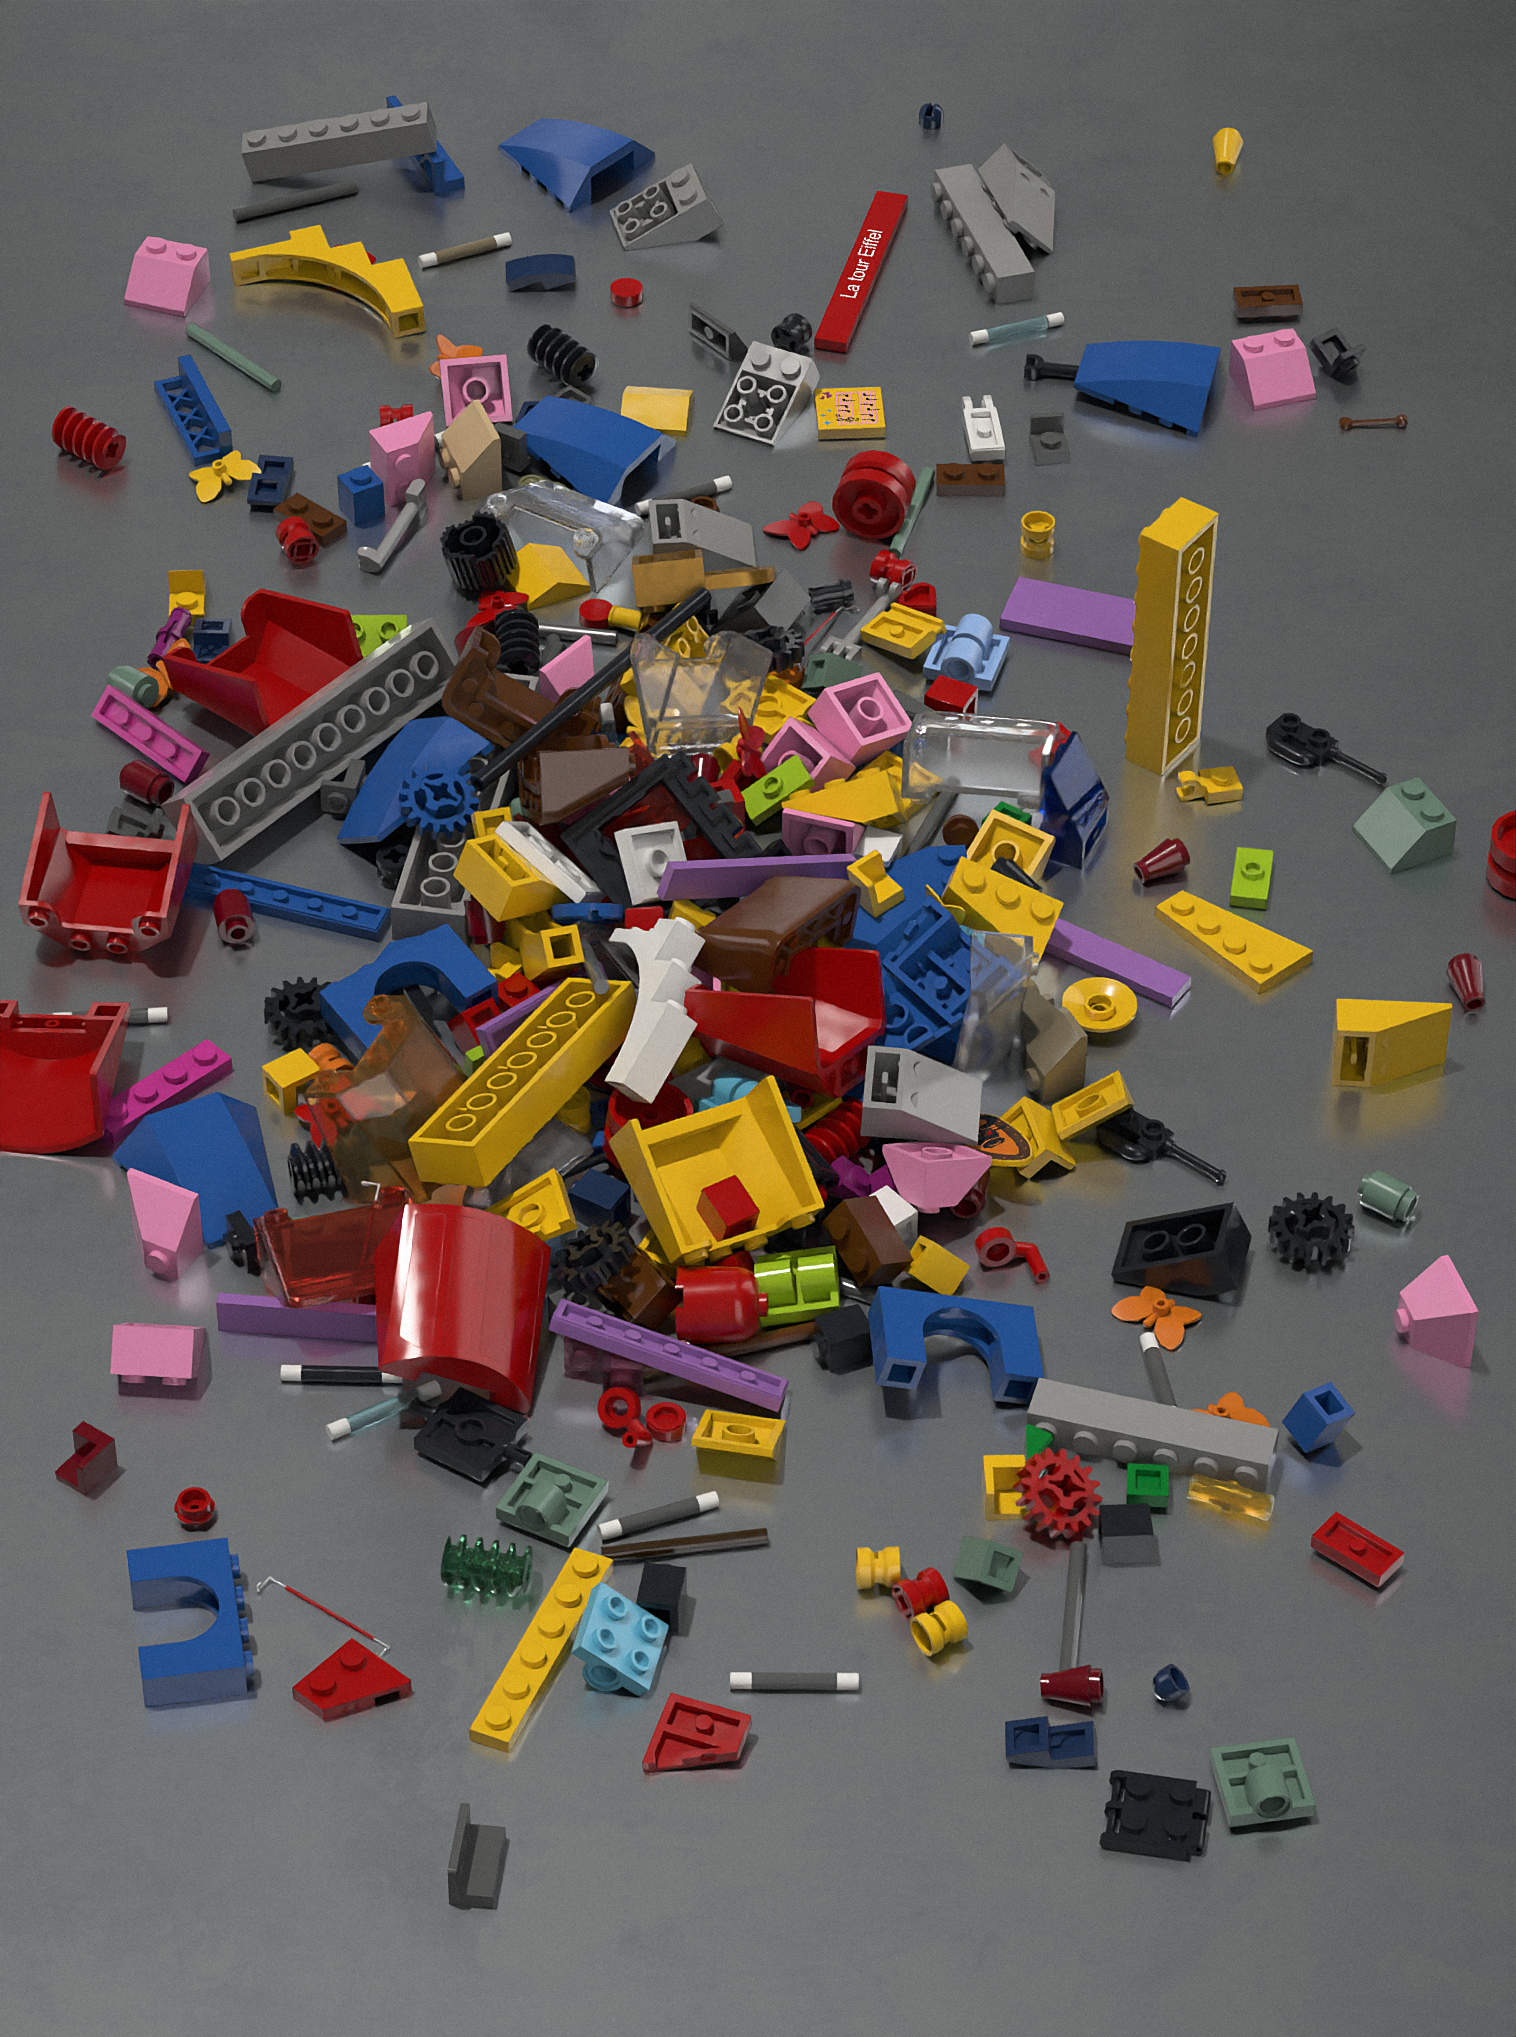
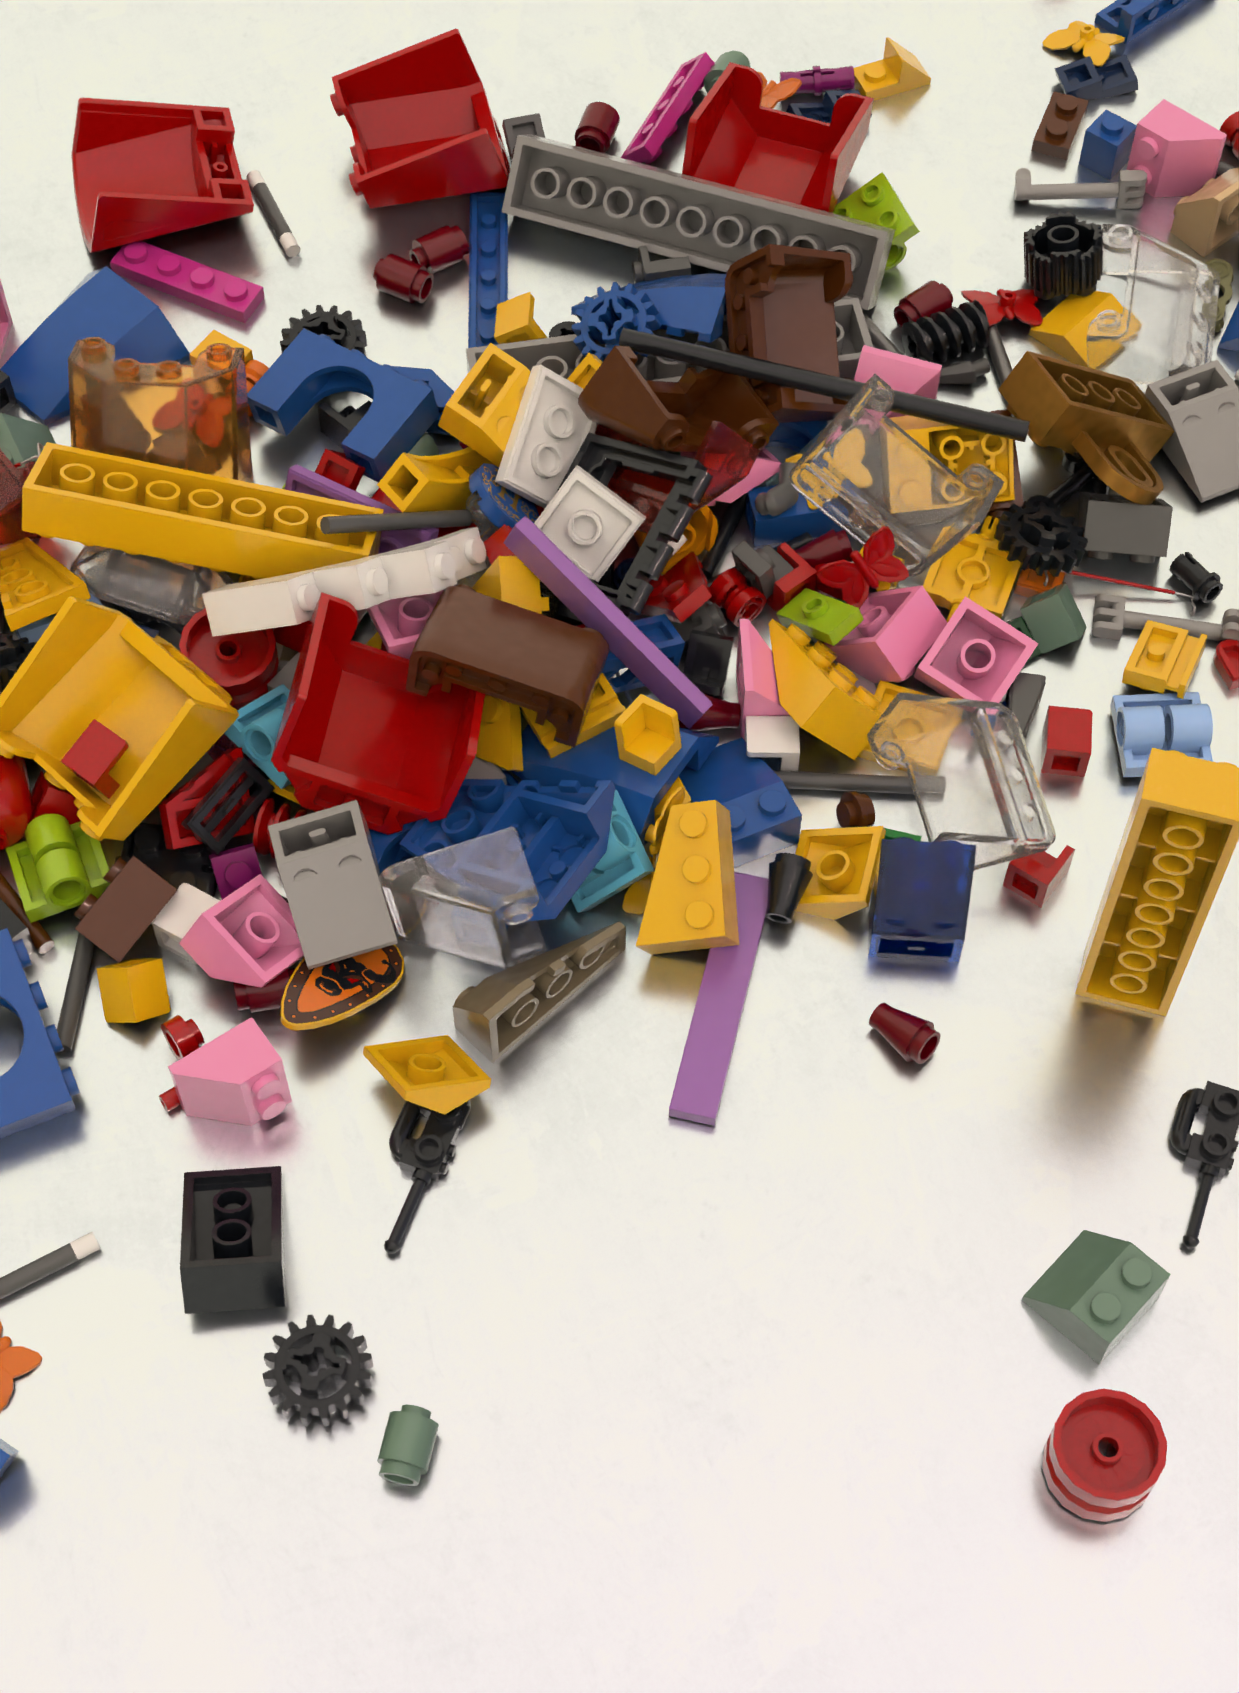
camera: 70 degrees right, 15 degrees up
red wheel [275,516,319,564] -> none
yellow panel [1000,1096,1076,1179] -> none
yellow dish [1062,977,1138,1033] -> none
orange piece [1111,1286,1202,1351] -> none
yellow wing [1155,890,1313,995] -> none
yellow plate [1176,766,1243,804] -> none
lime plate [1229,847,1274,909] -> none
yellow slope [1330,998,1452,1087] -> none
bright pink slope [1393,1255,1479,1368] -> none
dark red cone [1446,953,1485,1011] -> none
none -> bright pink slope [168,1017,292,1126]
none -> dark red brick [373,253,434,303]
none -> yellow panel [494,292,548,344]

